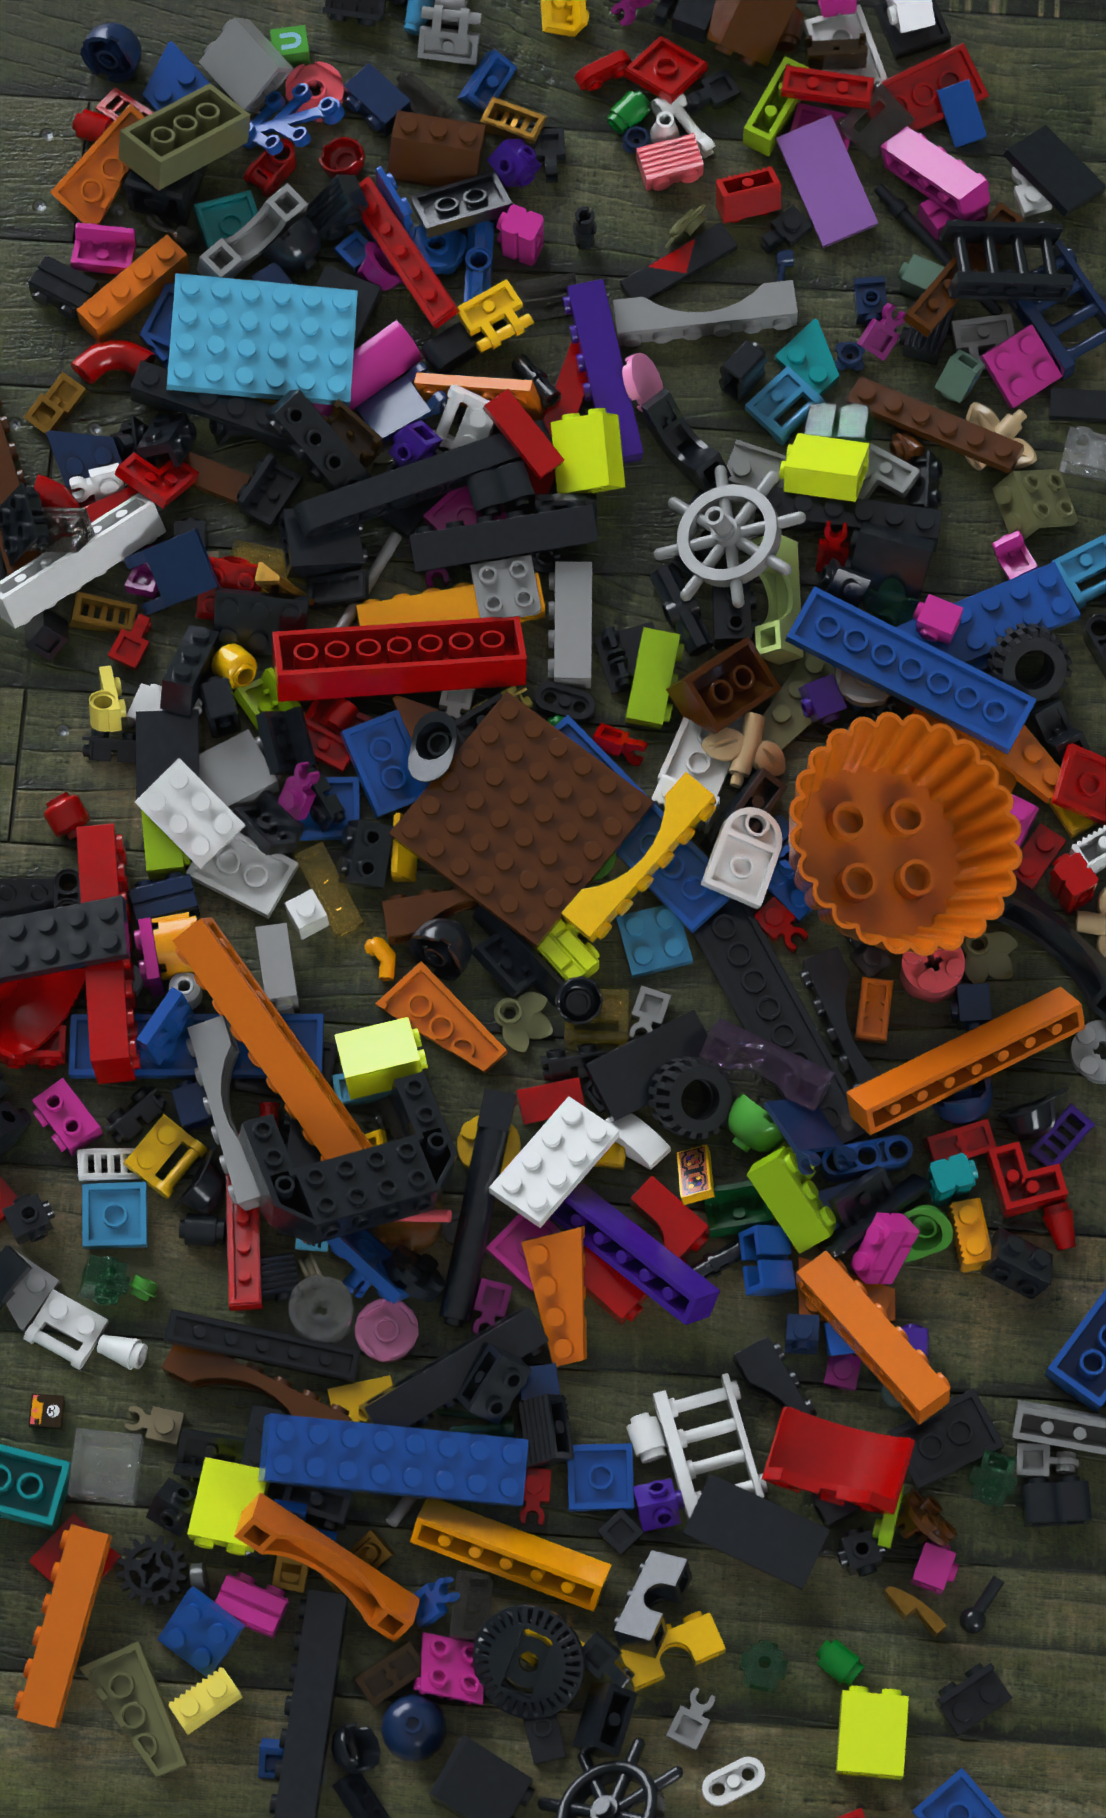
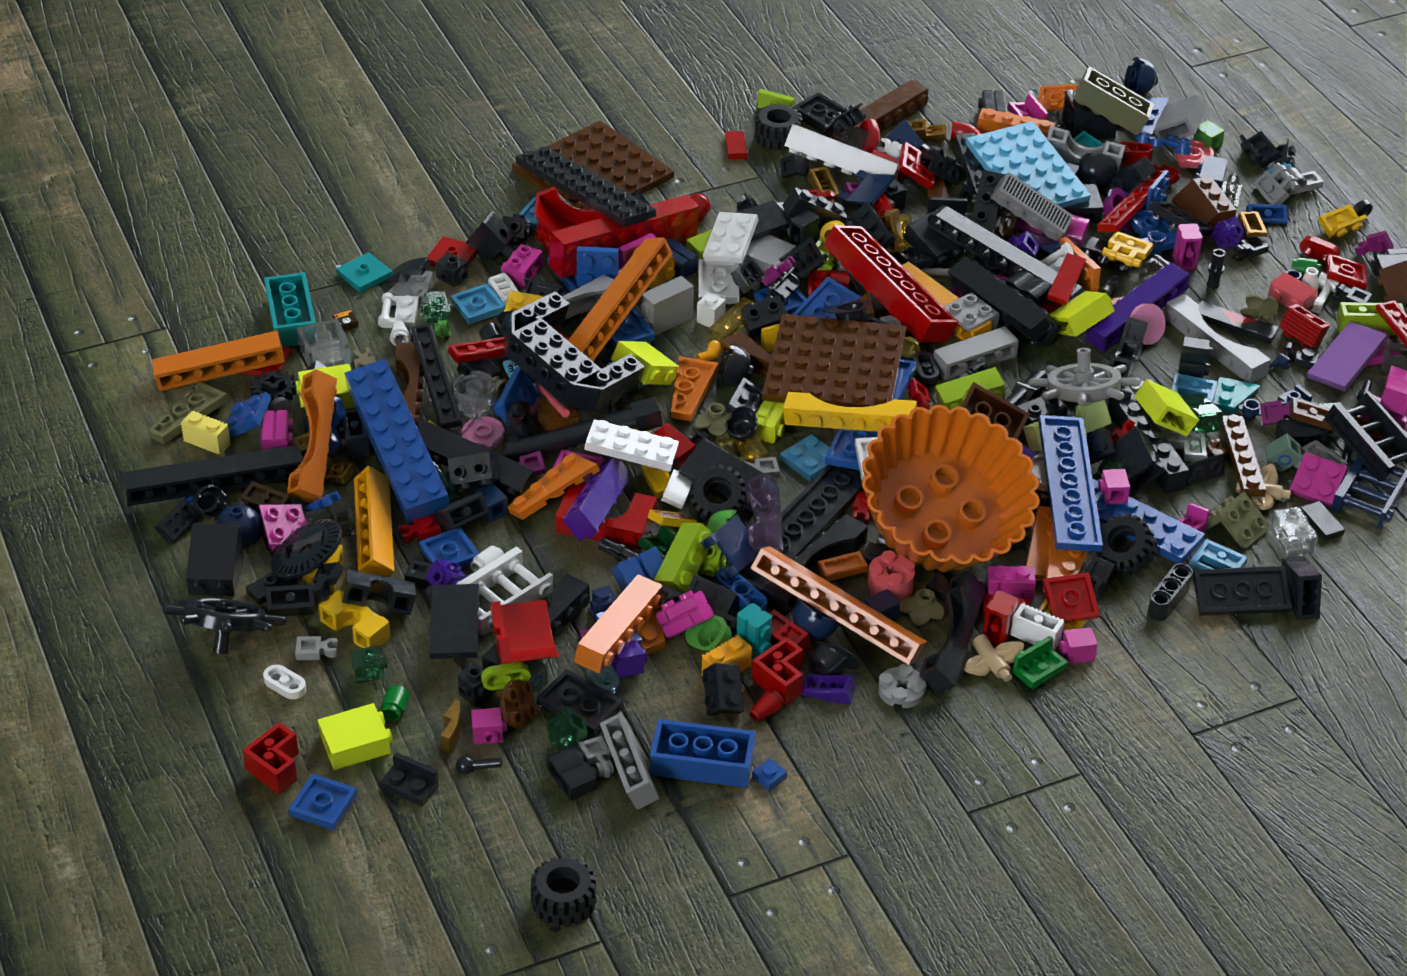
camera: 60 degrees right, 30 degrees down
light yellow plate [89,665,127,732] -> none
none -> light grey brick [991,172,1073,241]

